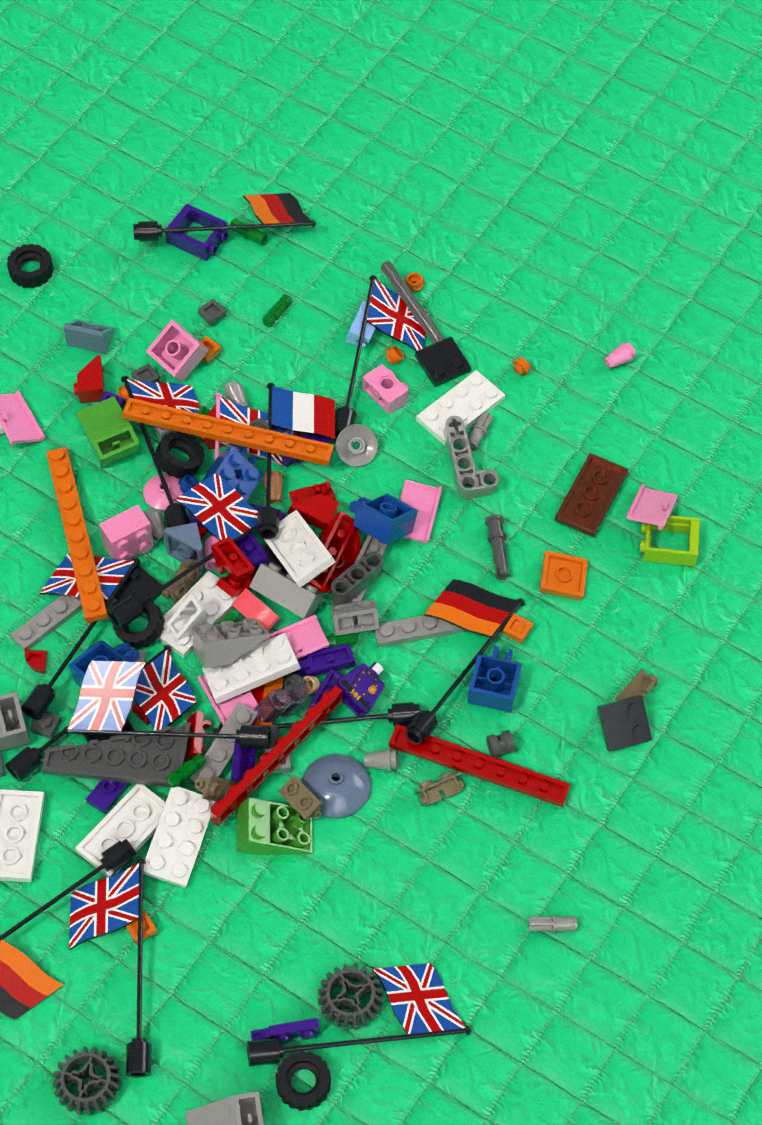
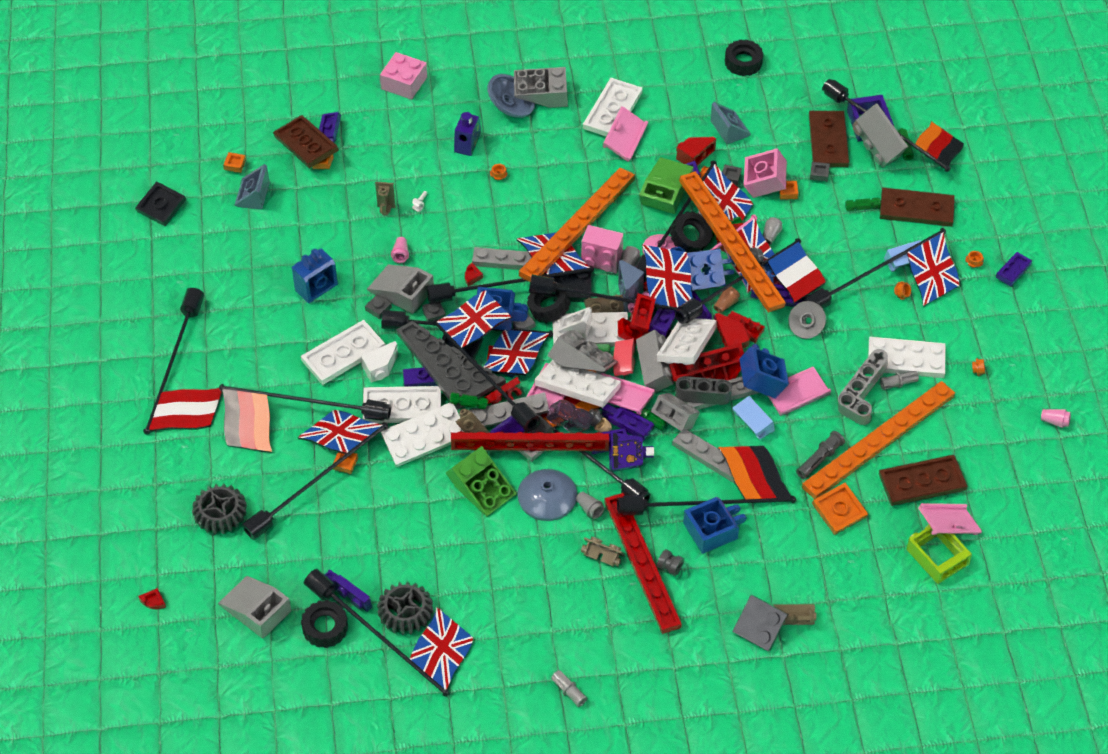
camera: 50 degrees right, 5 degrees down
dark tan hinge [278,775,322,820] -> none
bright pink brick [363,364,409,415] -> none
dark grey axle [381,261,445,344] -> none
black plate [415,337,471,387] -> none
orange plate [503,613,533,644] -> none
none -> white slope [361,341,398,383]
none -> light blue hinge [732,396,775,440]
none -> orange plate [802,381,955,499]
none -> copper plate [809,111,849,167]
none -> light grey slope [852,103,908,168]
none -> copper plate [880,187,955,227]
none -> dark purple plate [996,252,1032,286]

